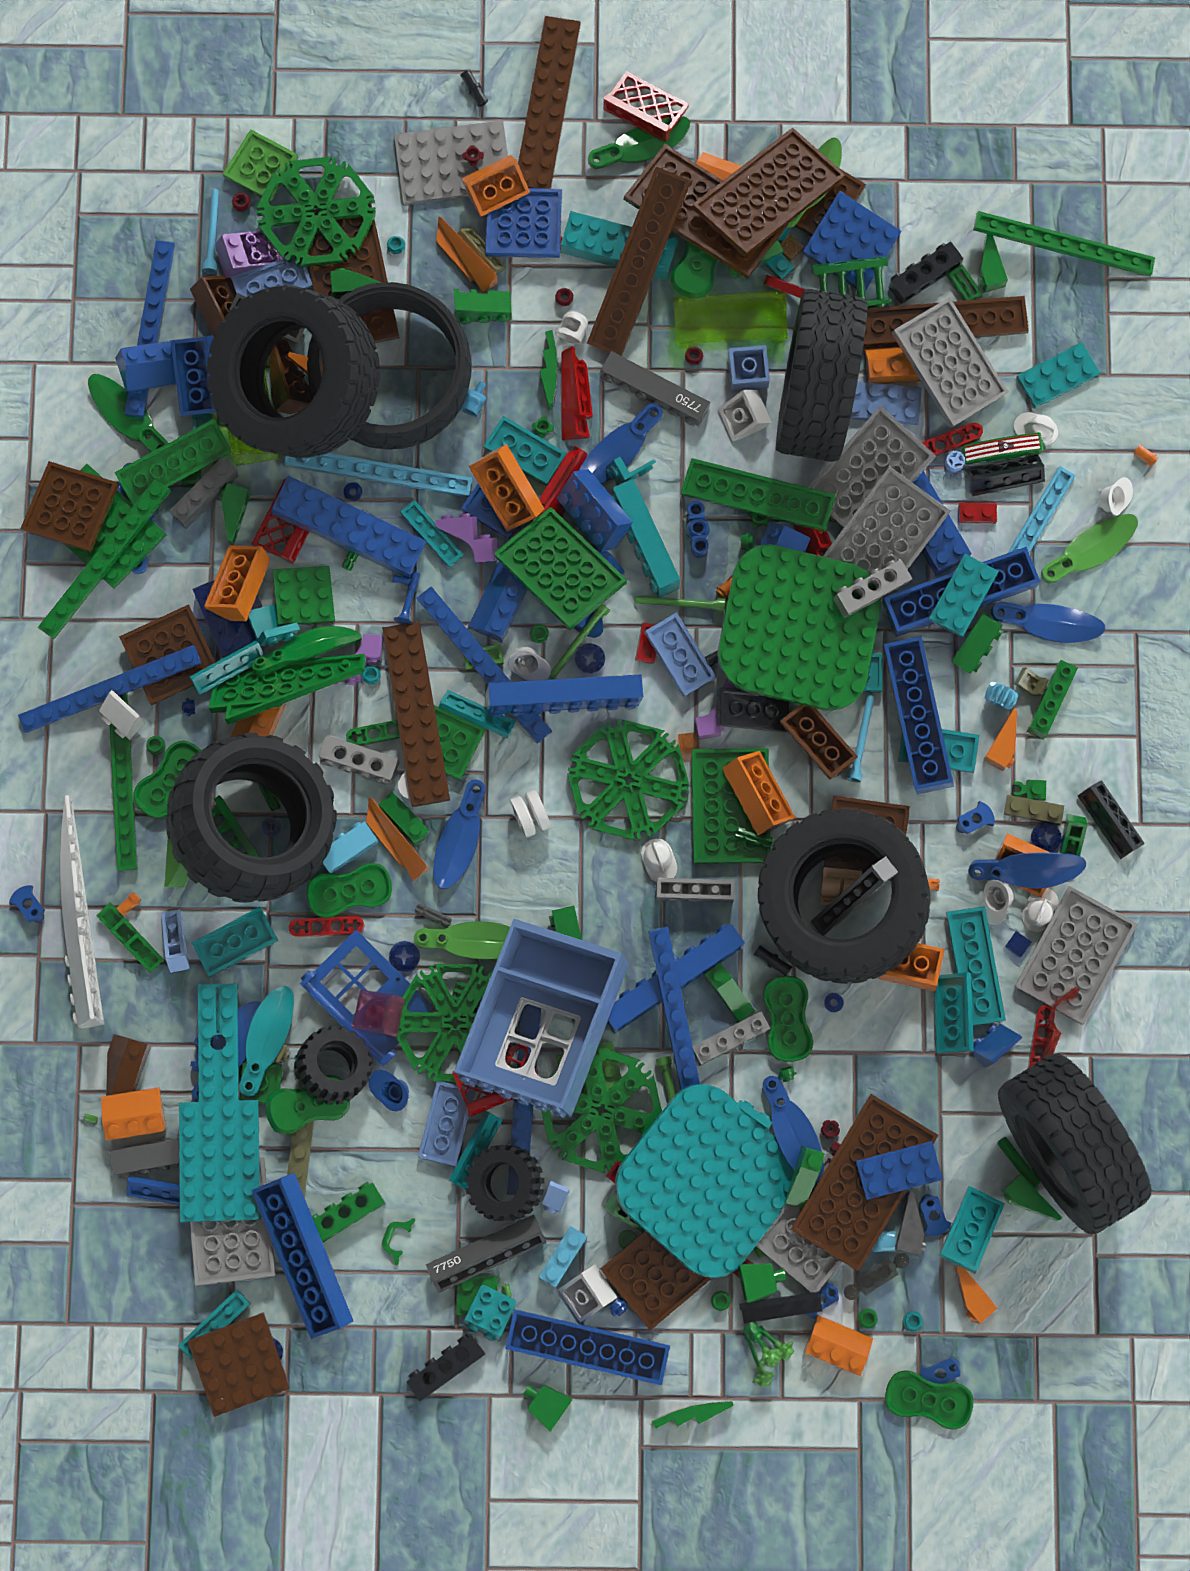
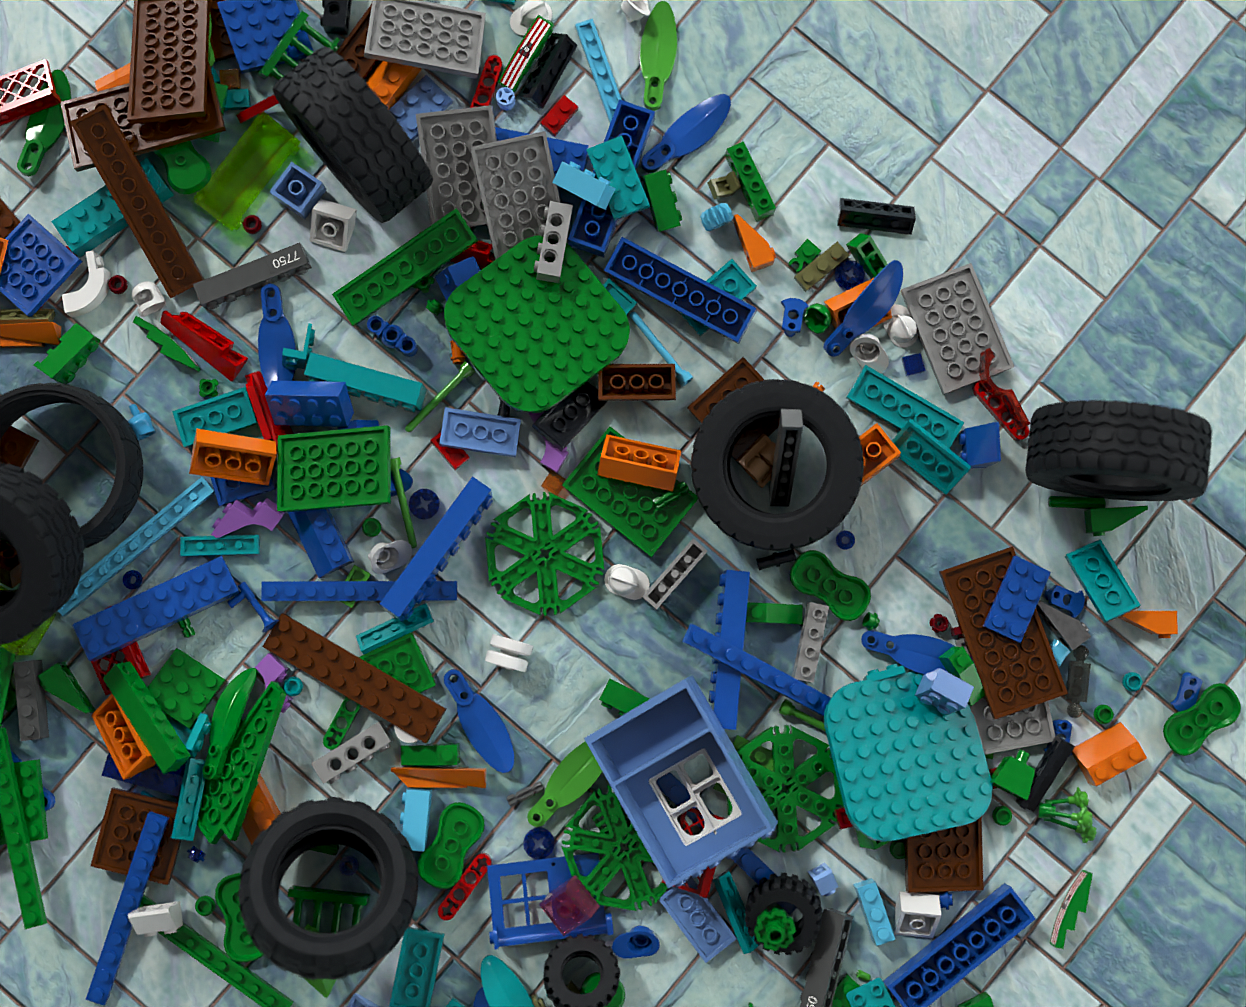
camera: 55 degrees left, 5 degrees up
none -> white arch [62,251,111,317]
none -> green brick [103,662,191,774]
none -> medium azure brick [552,161,616,210]
none -> green plant [754,908,796,951]
none -> green hair [803,303,832,334]
none -> medium blue brick [915,668,974,714]

